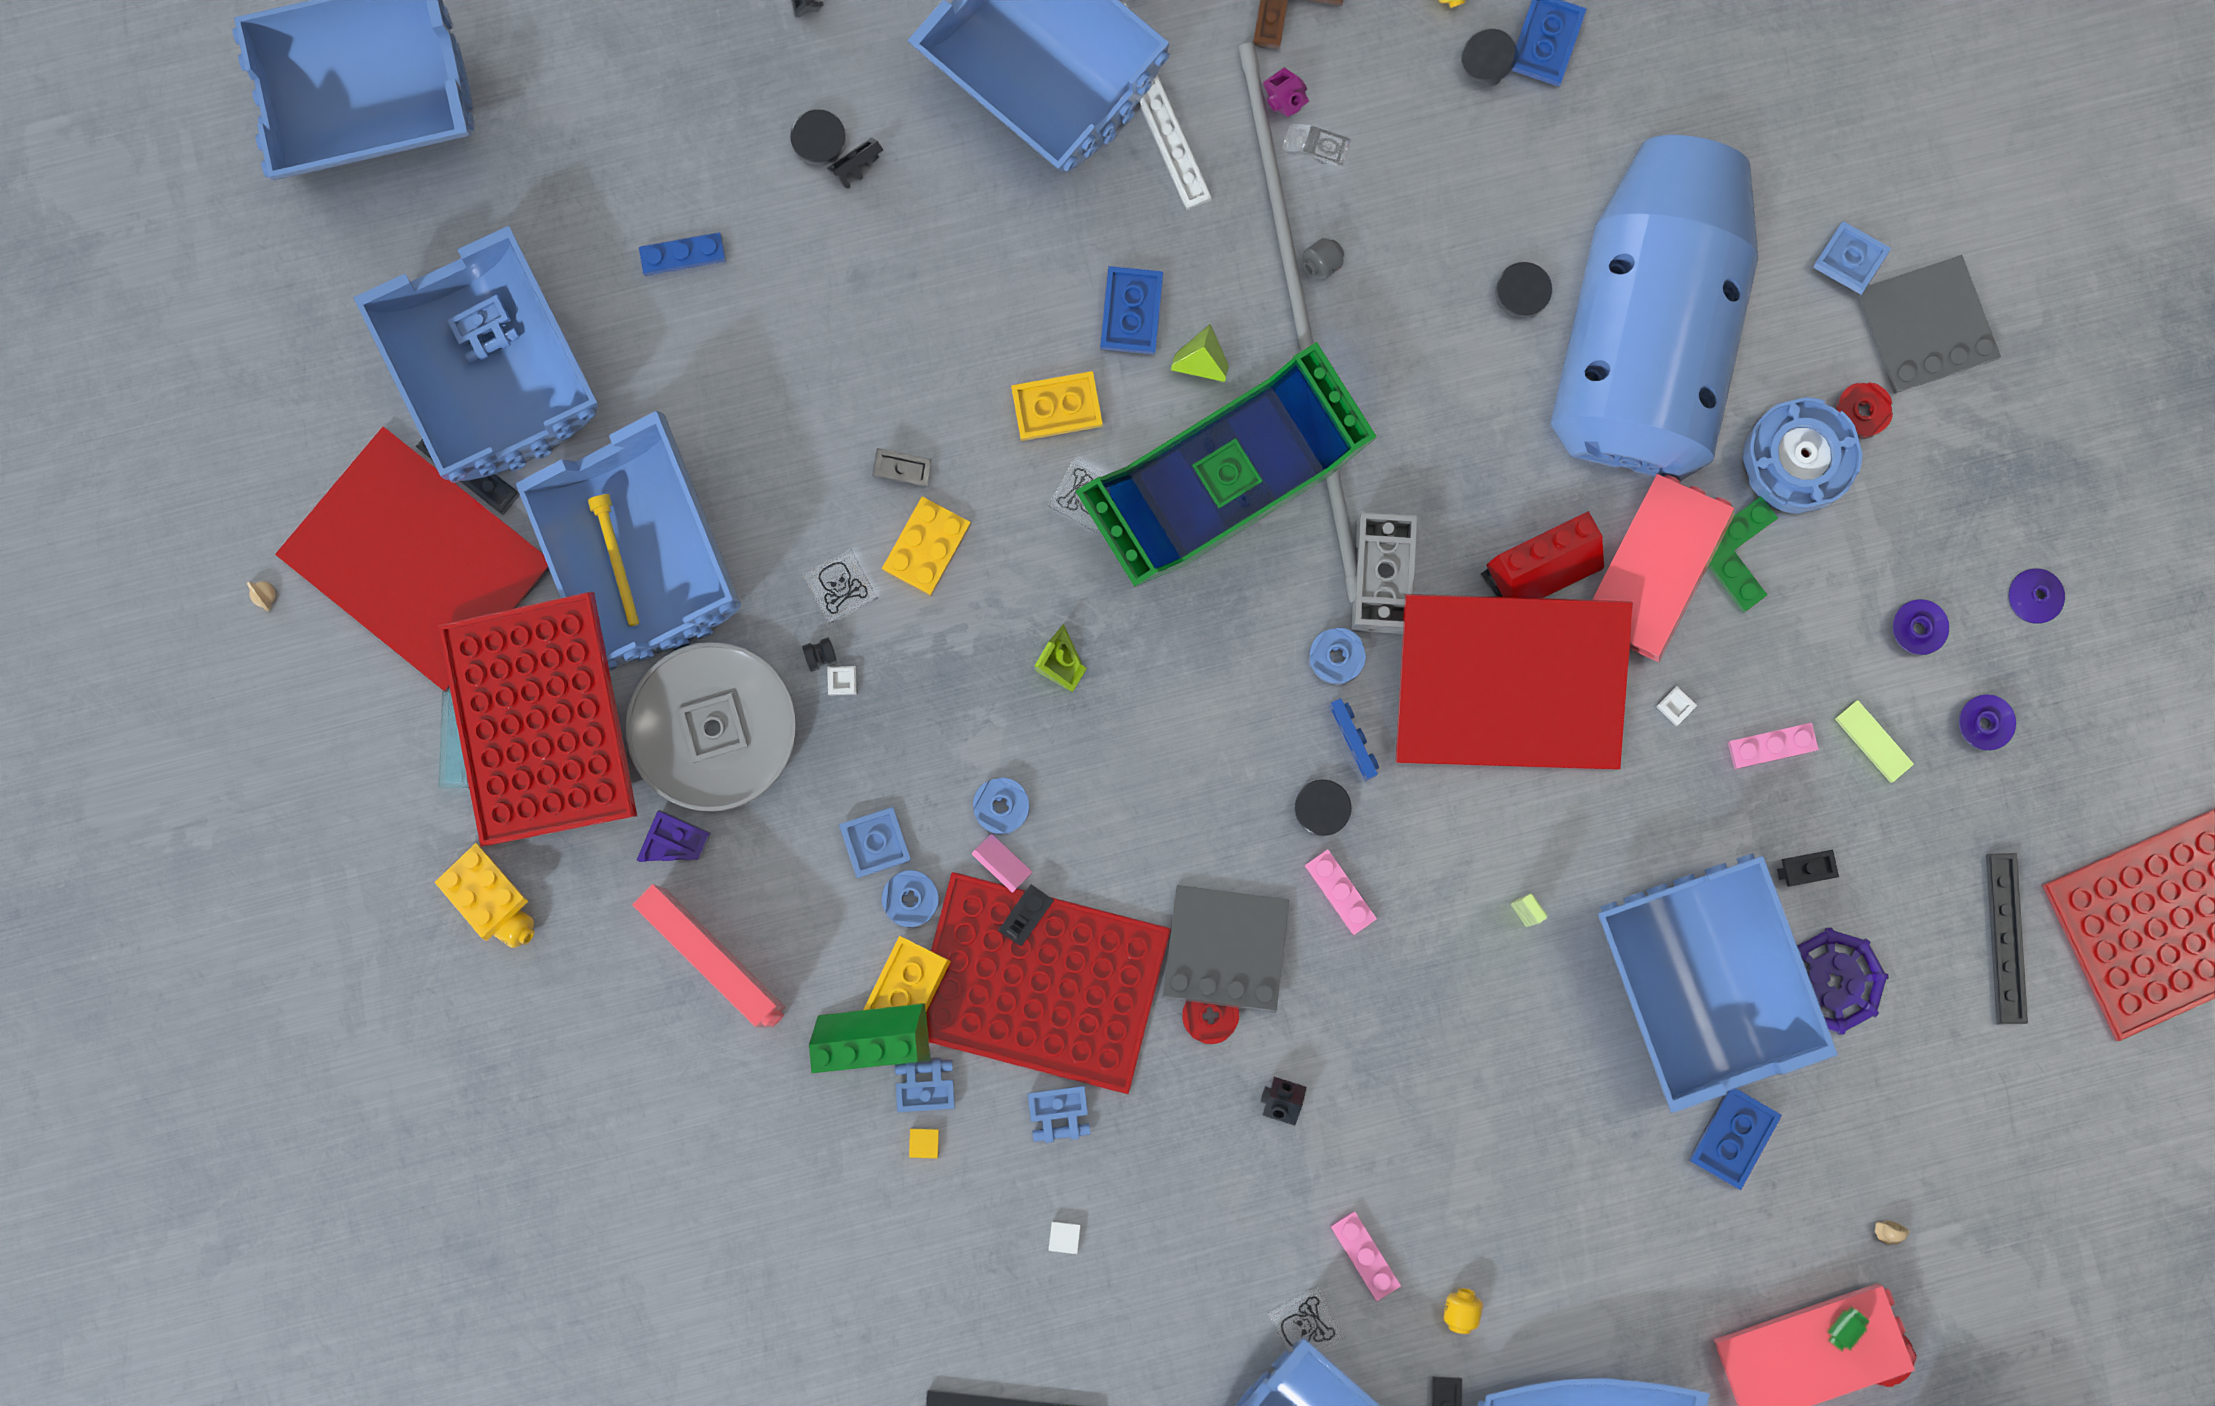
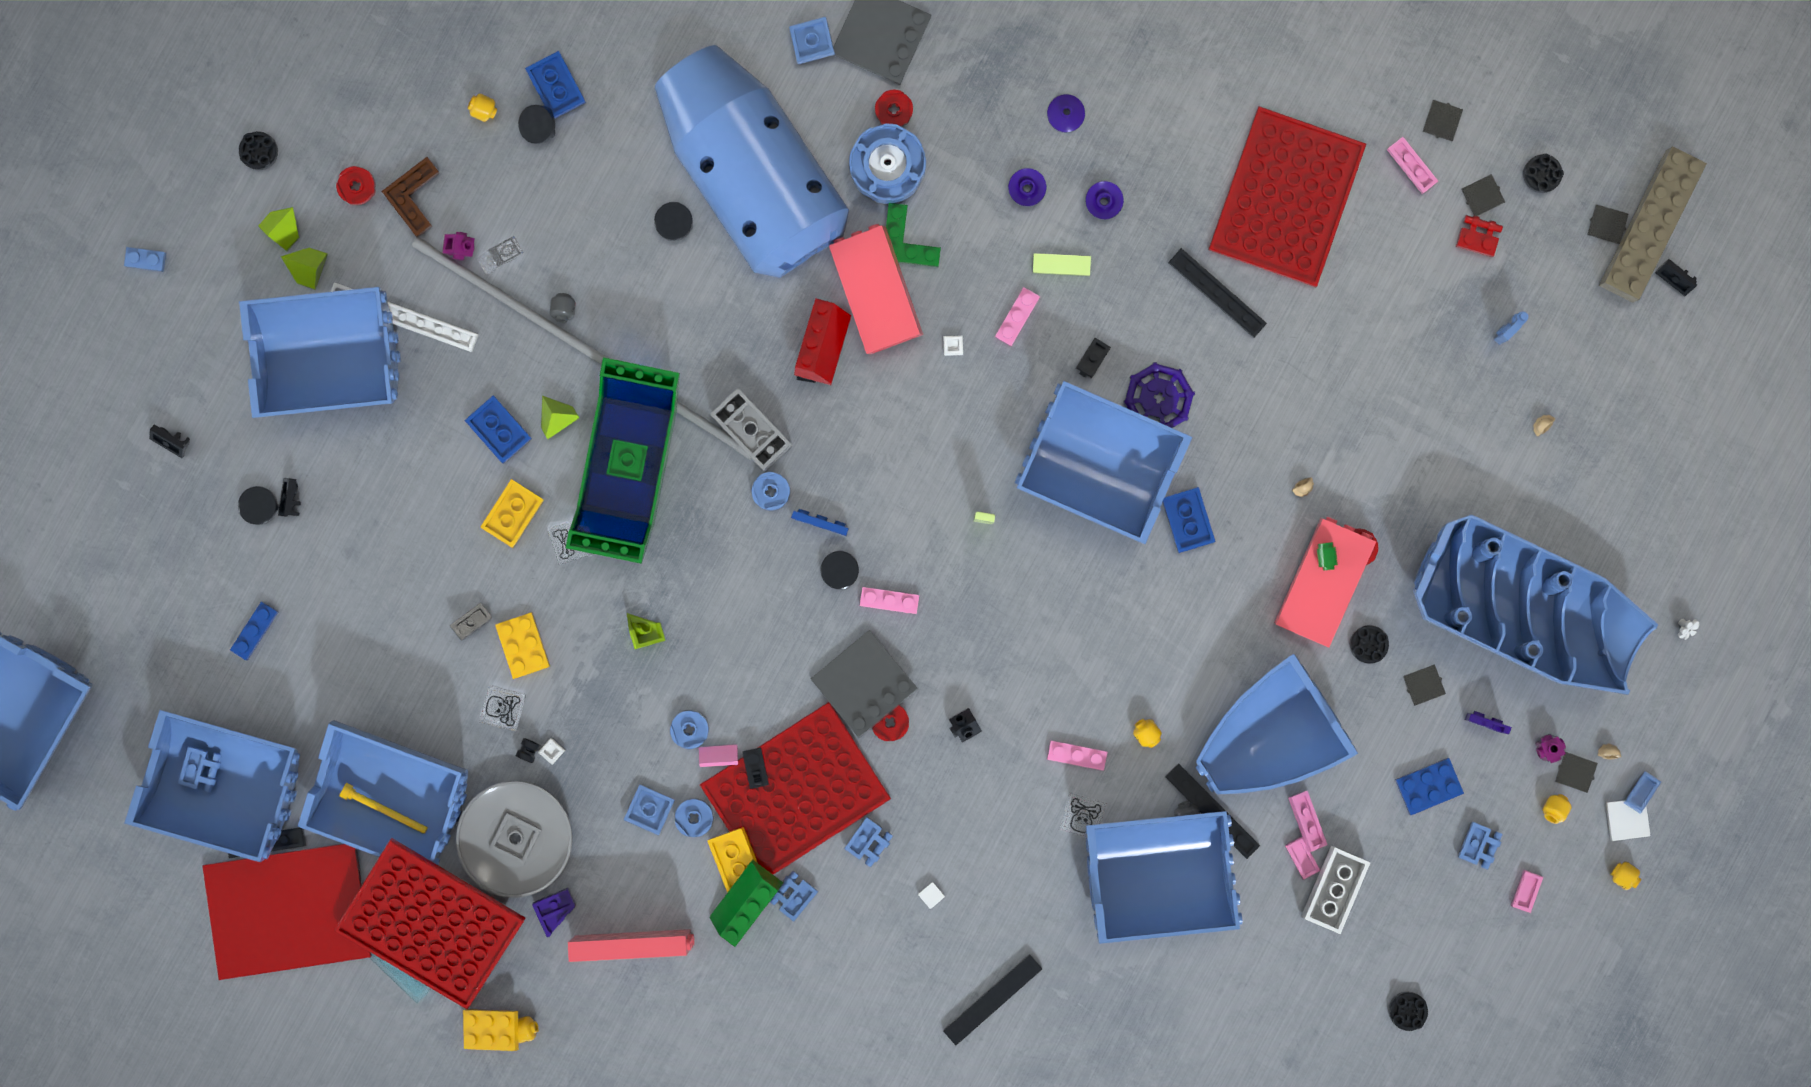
camera: 50 degrees left, 5 degrees up
tan piece [247,581,276,612] -> none
yellow tile [909,1129,939,1159] -> none
red tile [1395,594,1633,770] -> none

